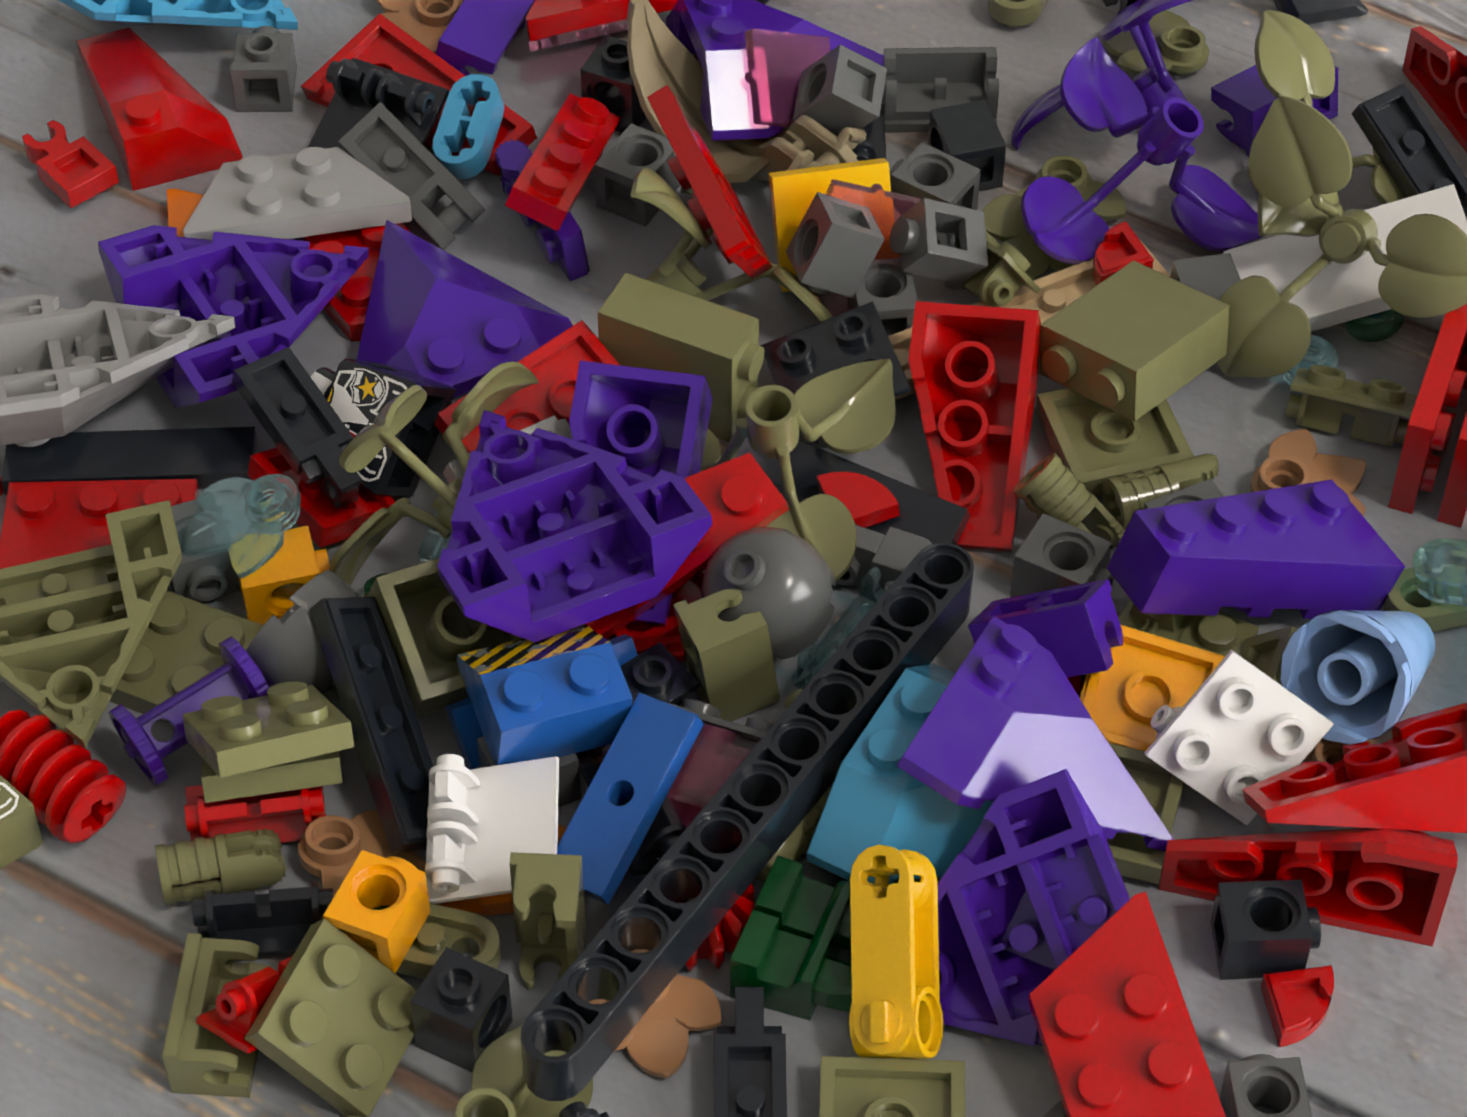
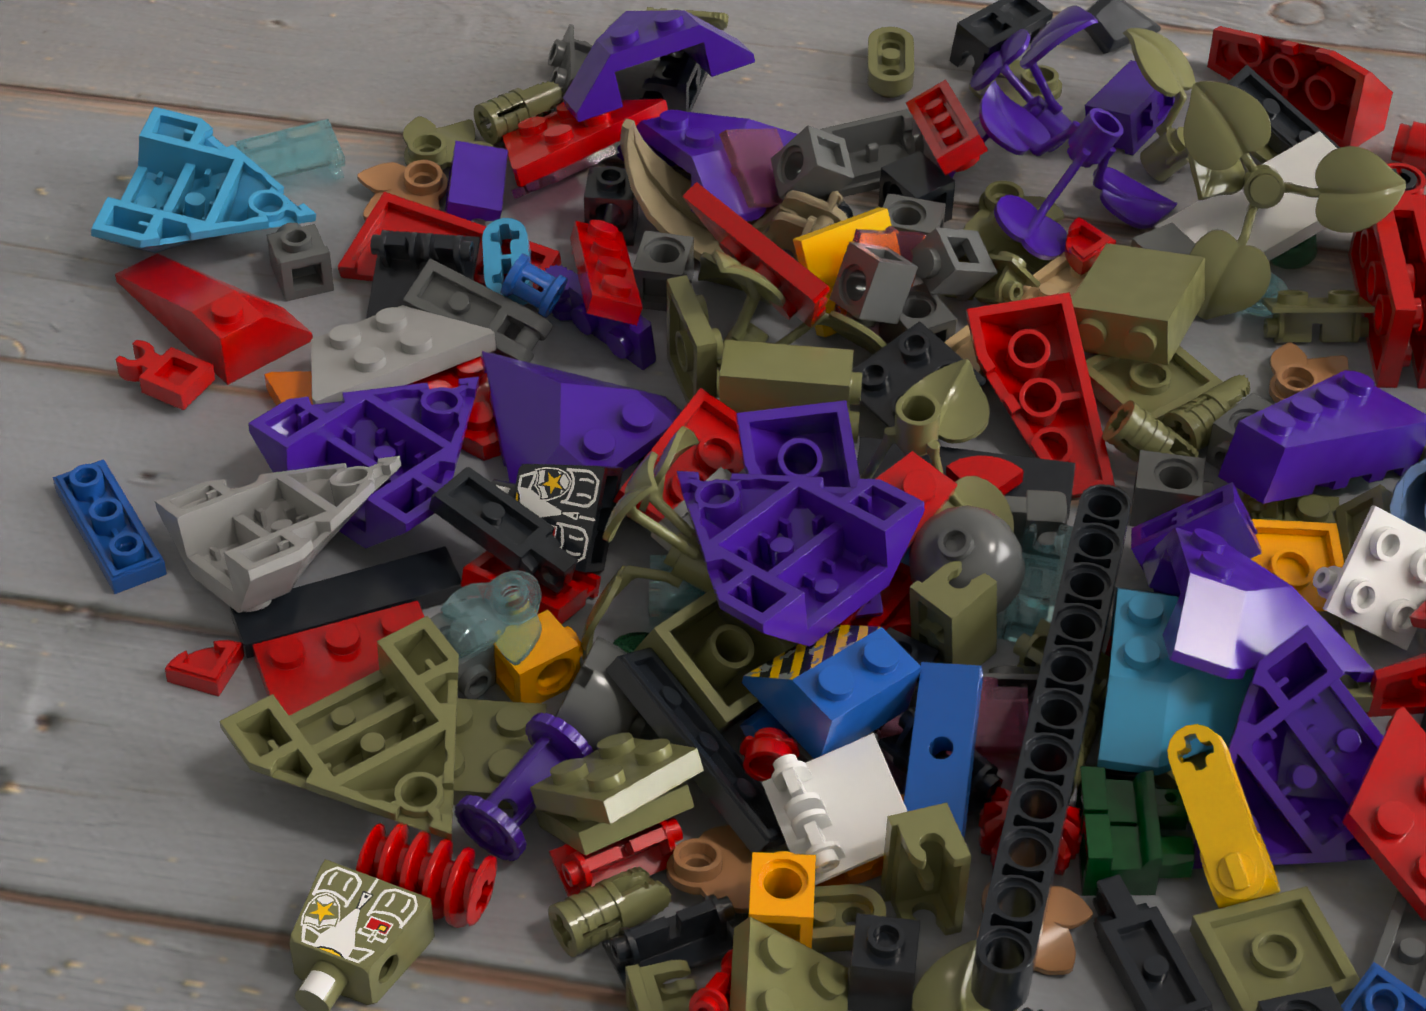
camera: 20 degrees left, 5 degrees down
none -> blue bush [500,253,568,318]
none -> olive plate [667,275,724,404]
none -> red plate [740,727,800,782]
none -> red plate [906,79,988,175]

